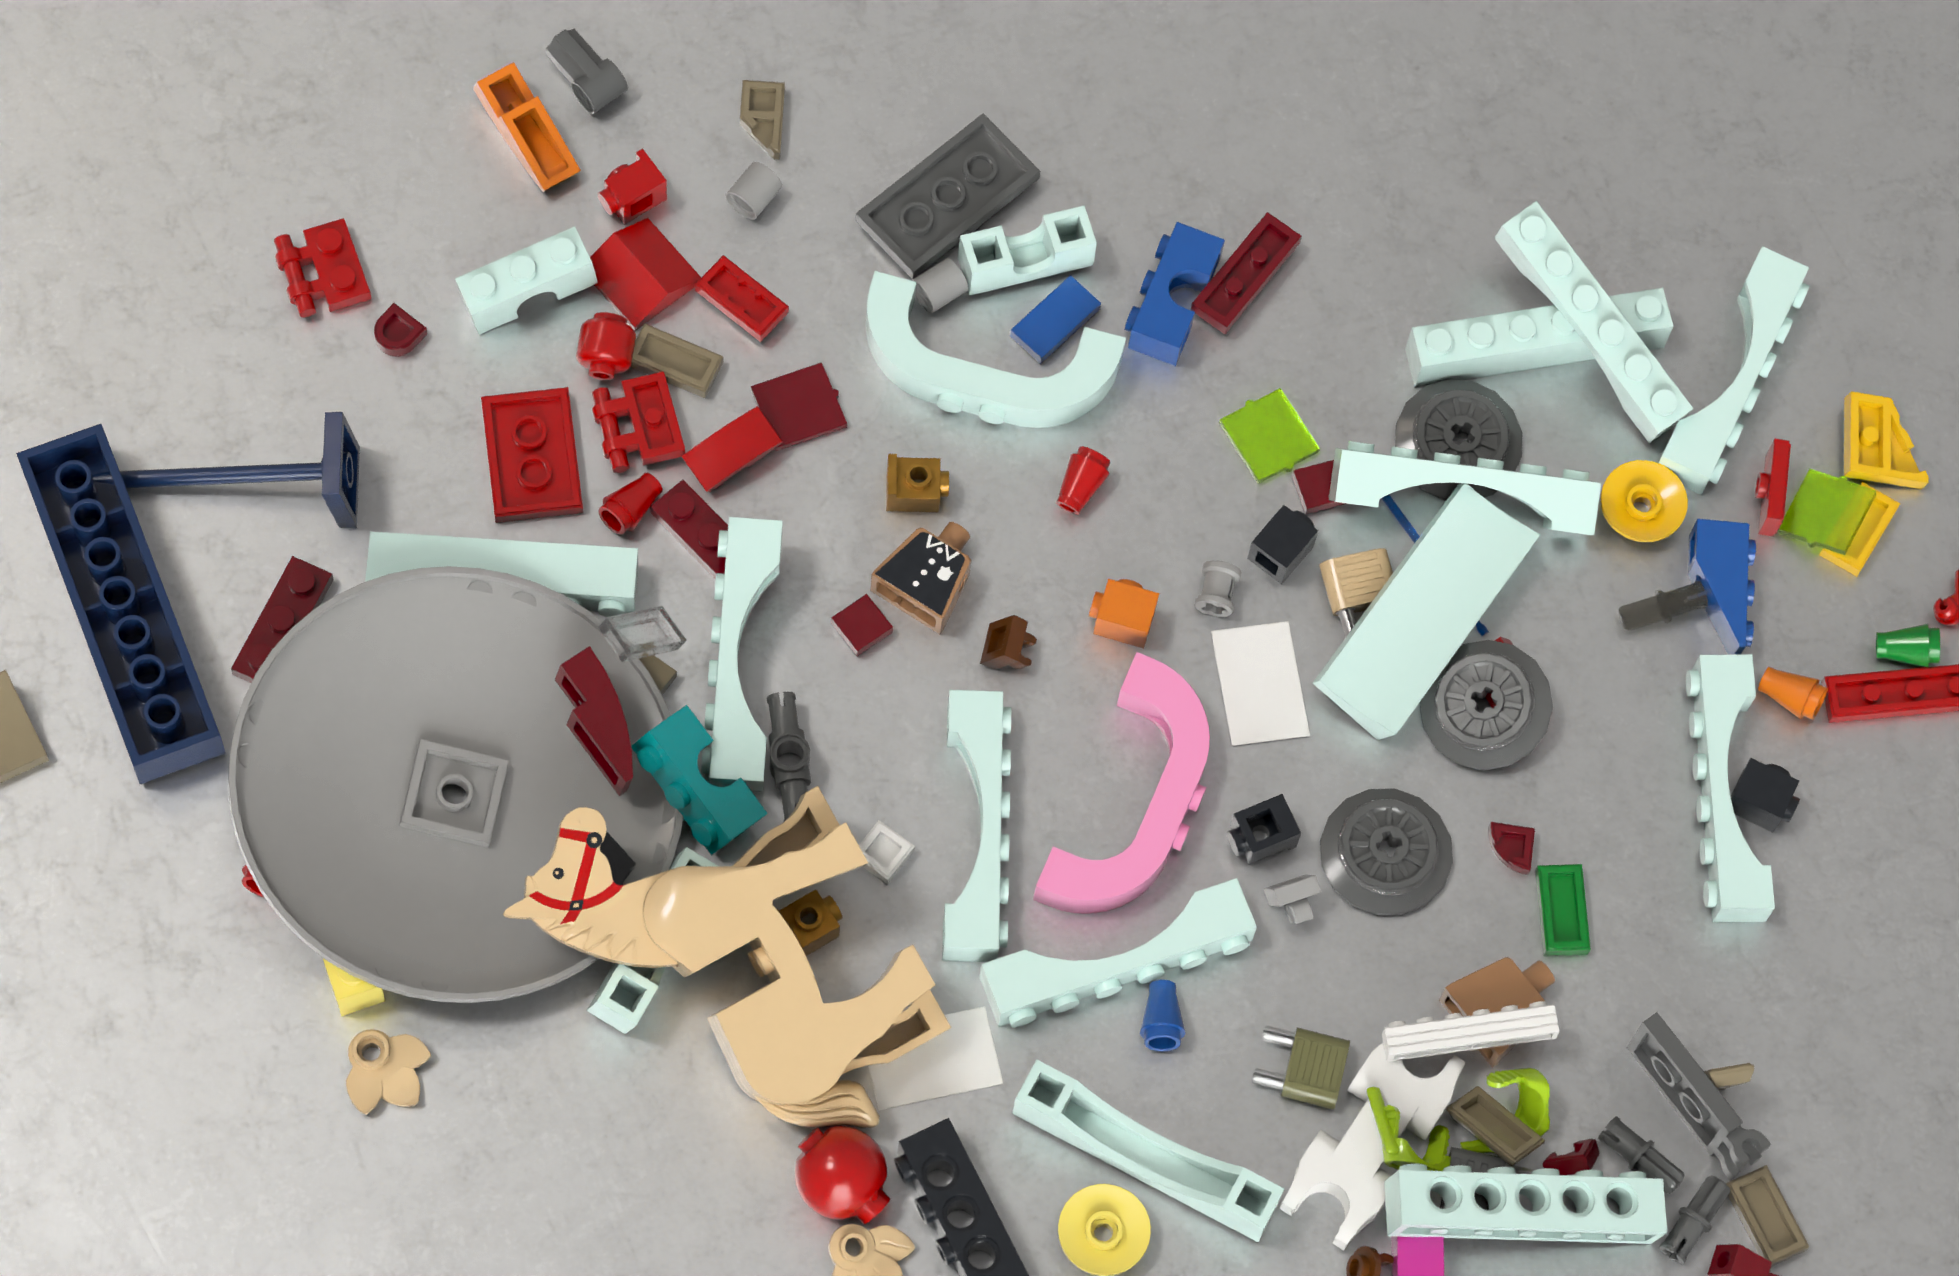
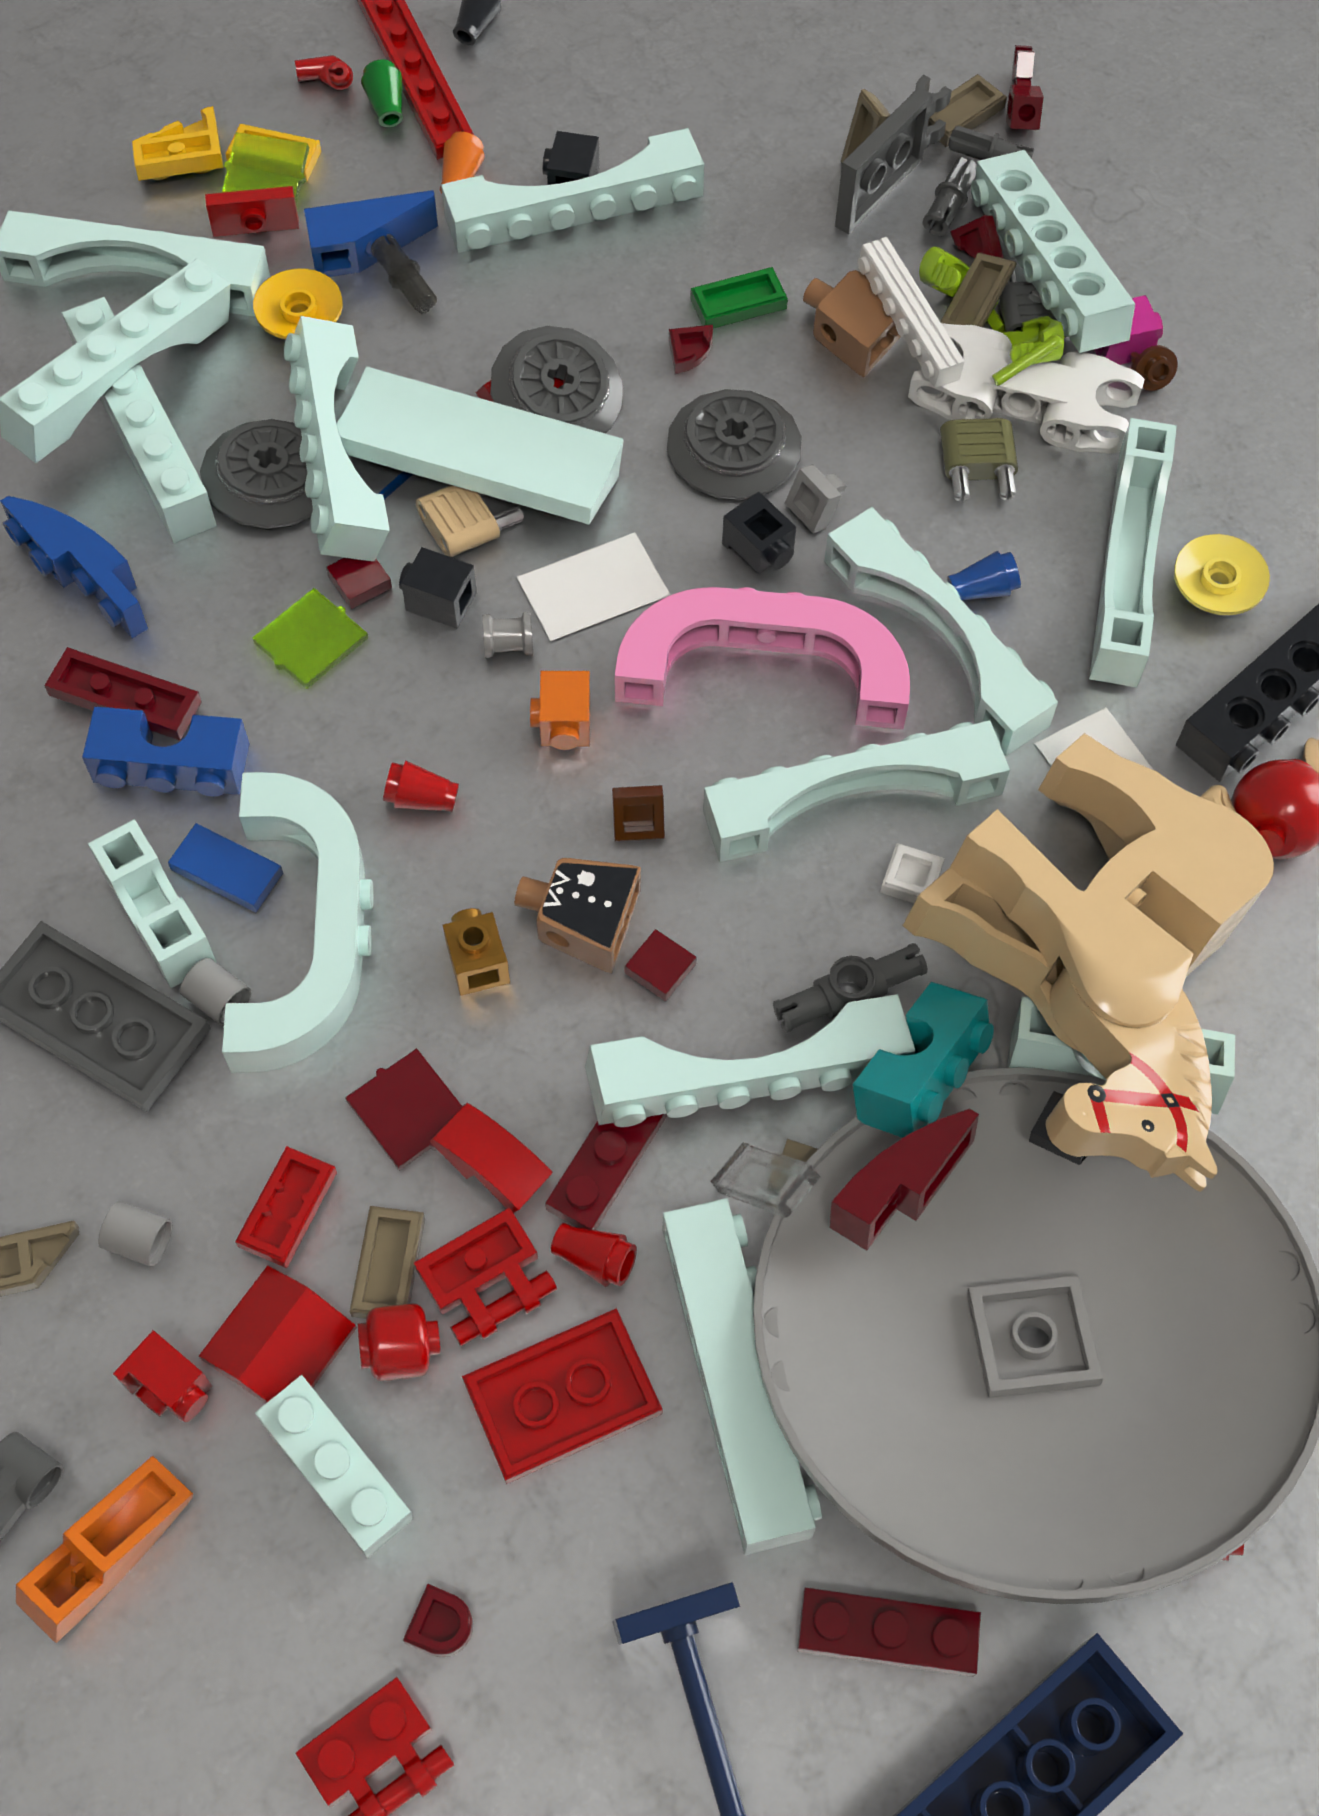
camera: 100 degrees left, 5 degrees down
none -> blue slope [0,496,148,639]

